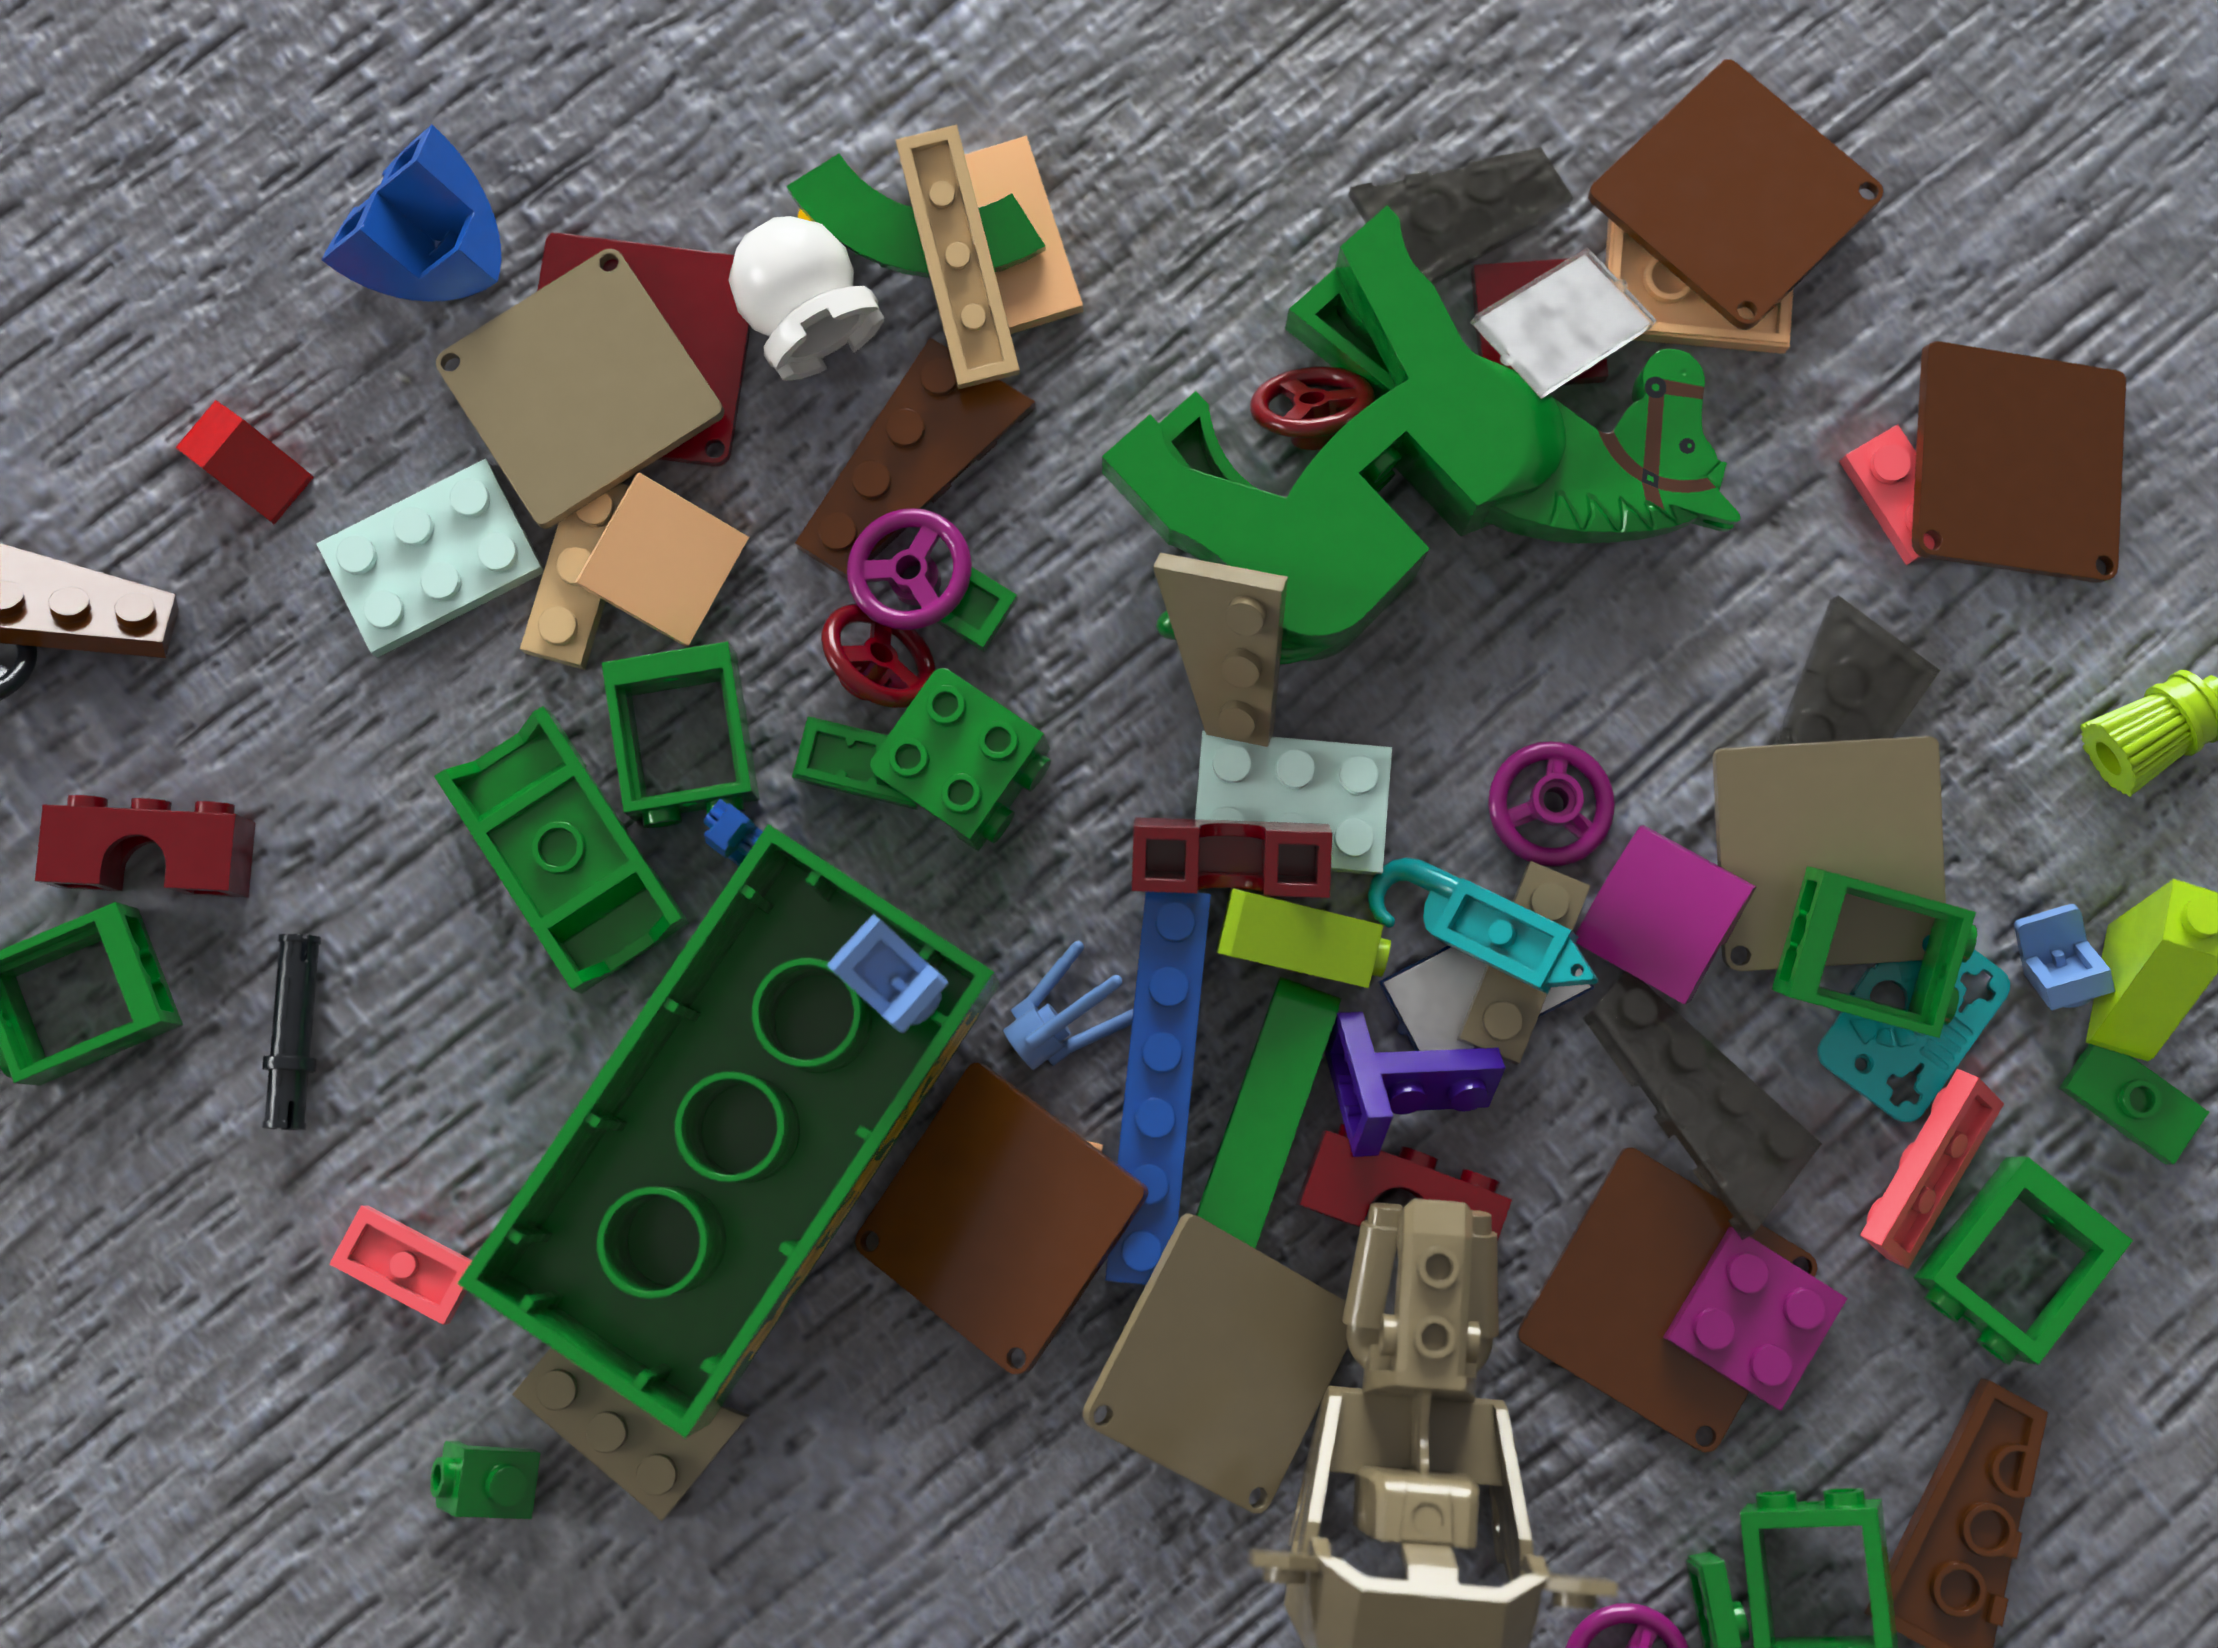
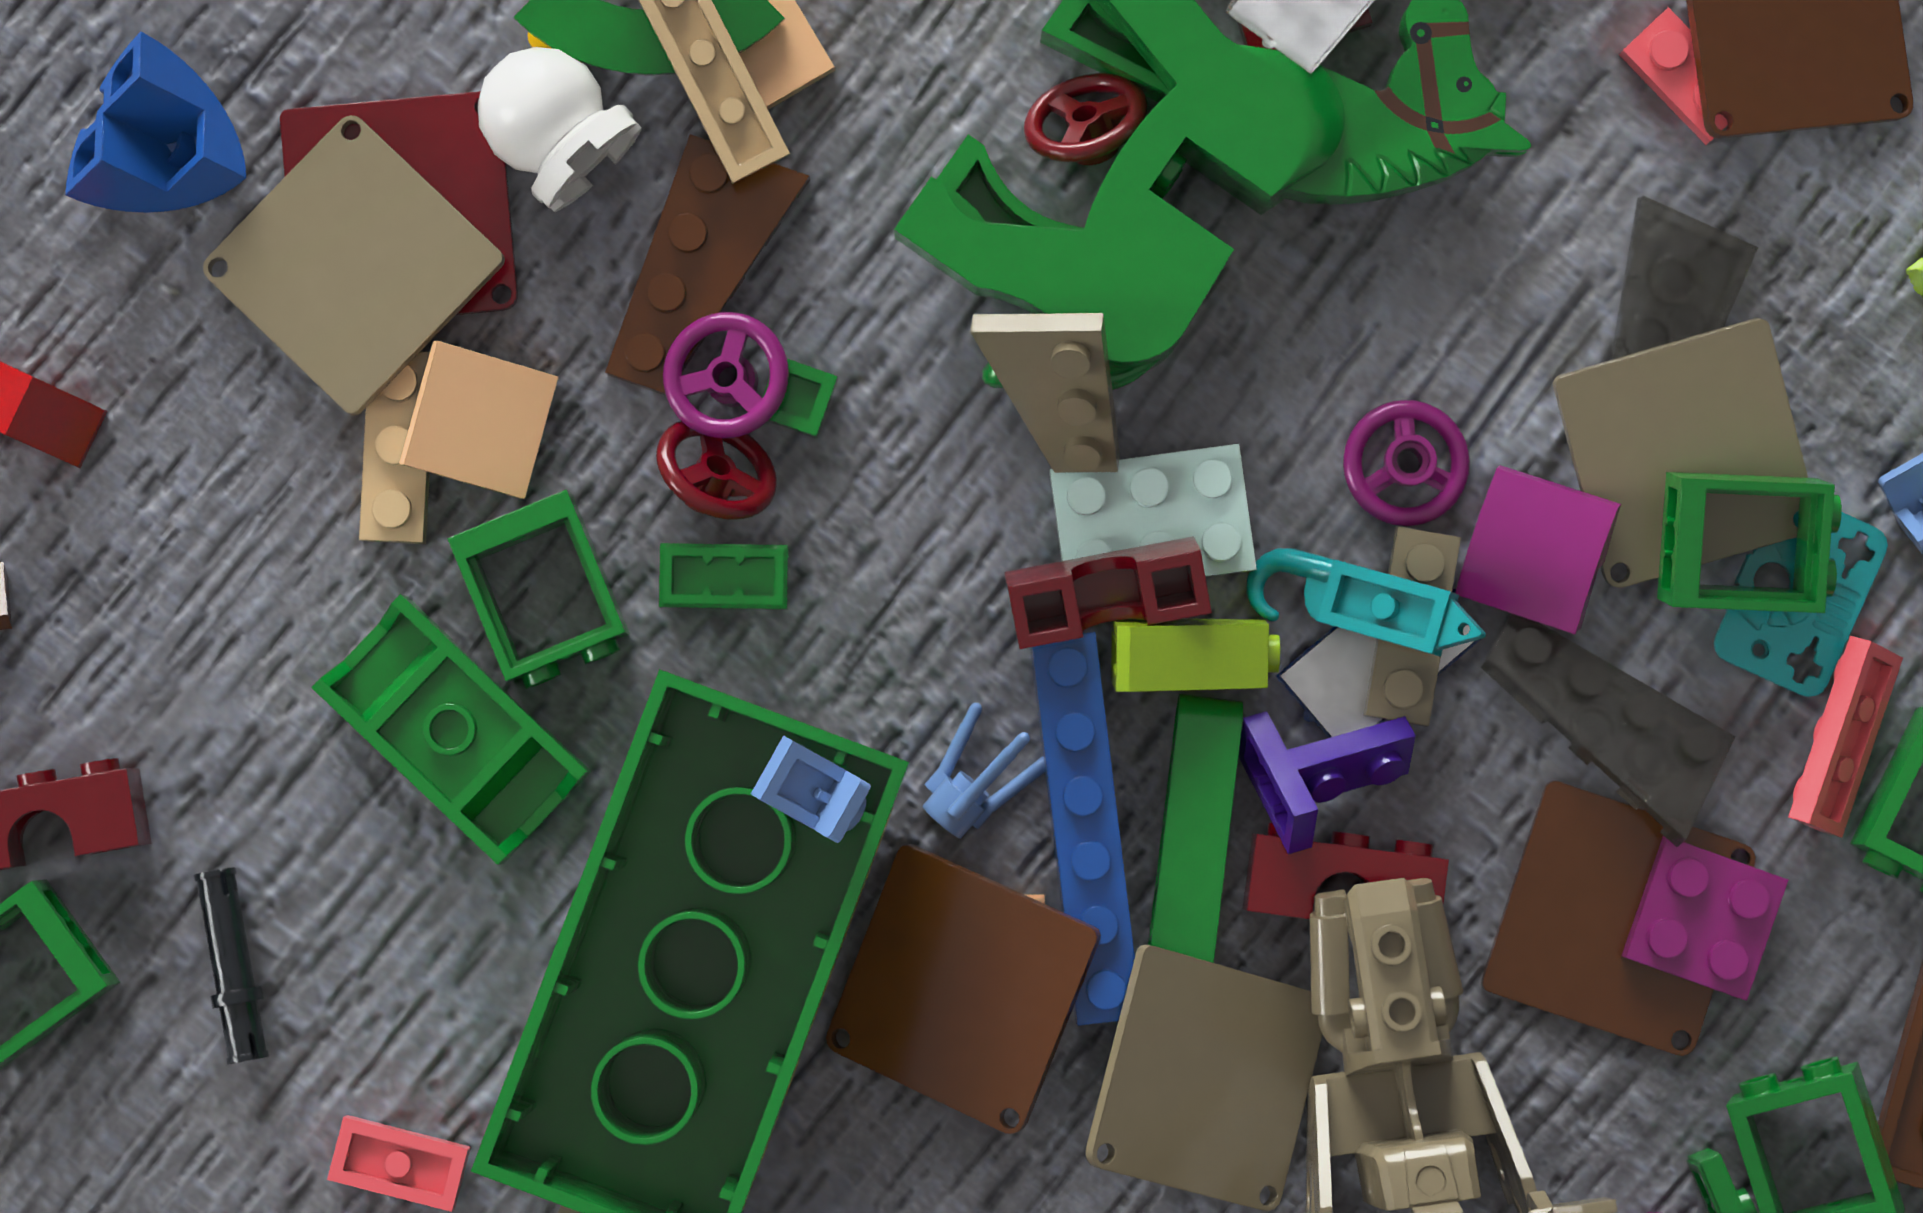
camera: 20 degrees left, 5 degrees up
light aqua plate [316,458,544,658] -> none
blue hinge [703,799,763,866] -> none
green bracket [870,668,1051,852] -> none

